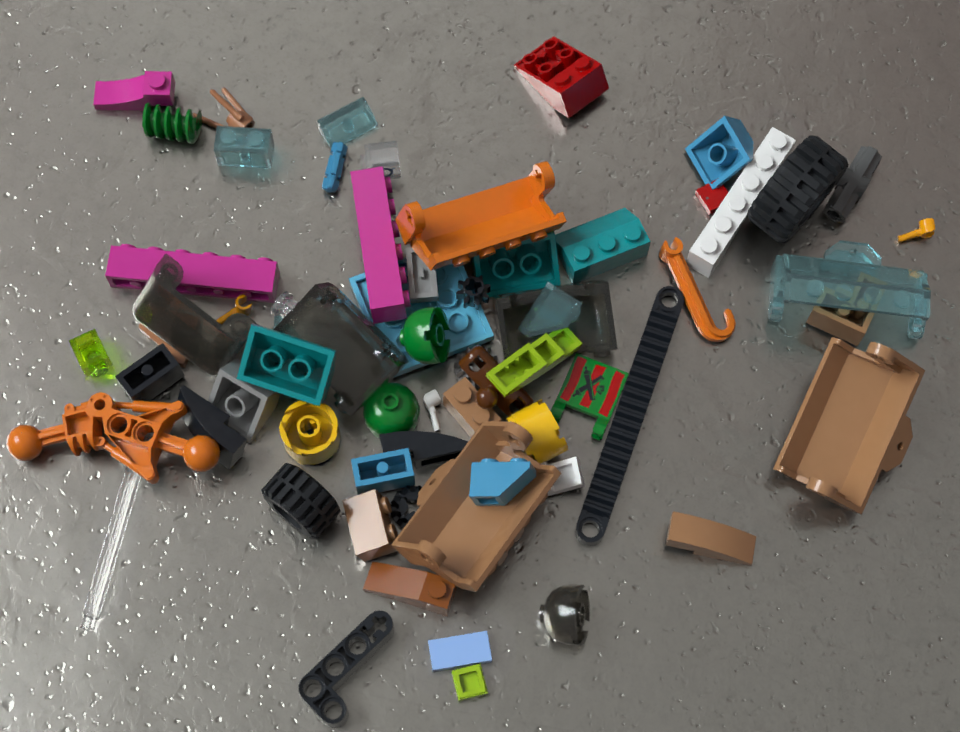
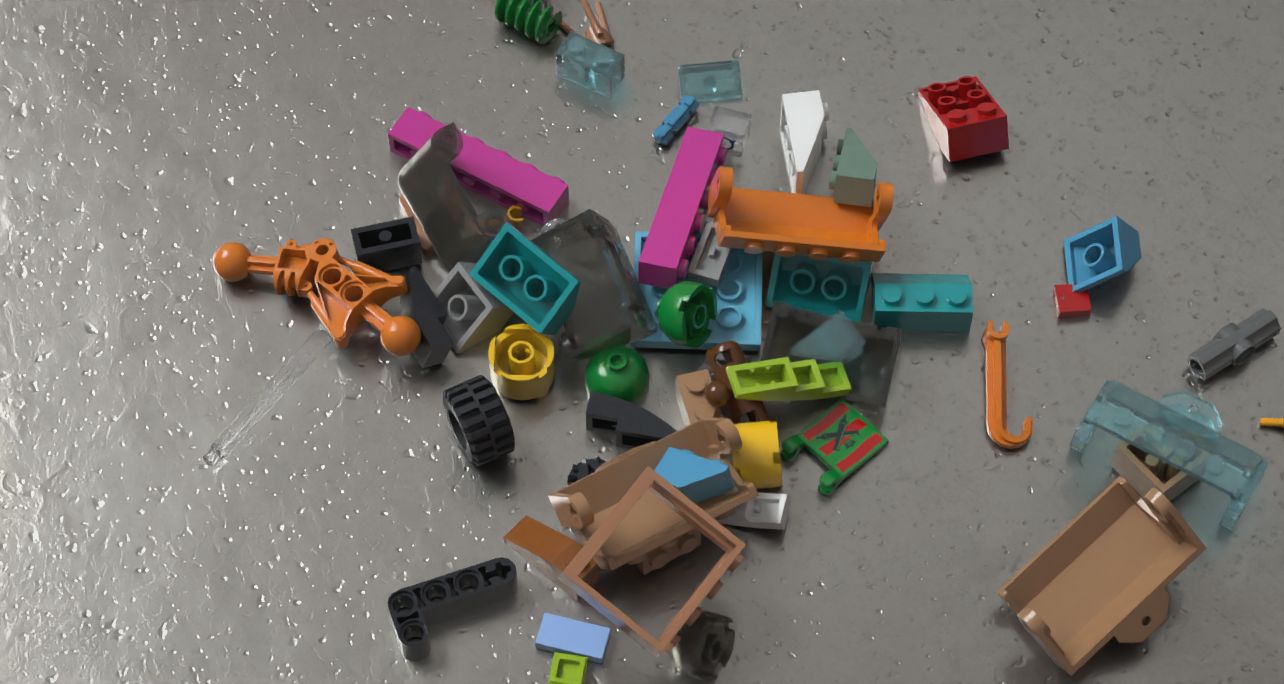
camera: 25 degrees right, 10 degrees down
clear neon green brick [69,329,113,377] -> none
brick [342,489,398,562] -> none
dark azure brick [351,448,415,495] -> none
white hand [423,389,442,432] -> none
black gear [456,273,491,310] -> none
black gear [575,286,684,546] -> none
medium nougat slope [666,511,756,566] -> none
white arch [686,127,796,278] -> none
black tyre [747,135,849,243] -> none
none -> nougat window [558,466,746,657]
none -> white slope [779,90,829,194]
none -> sand green slope [829,128,878,207]

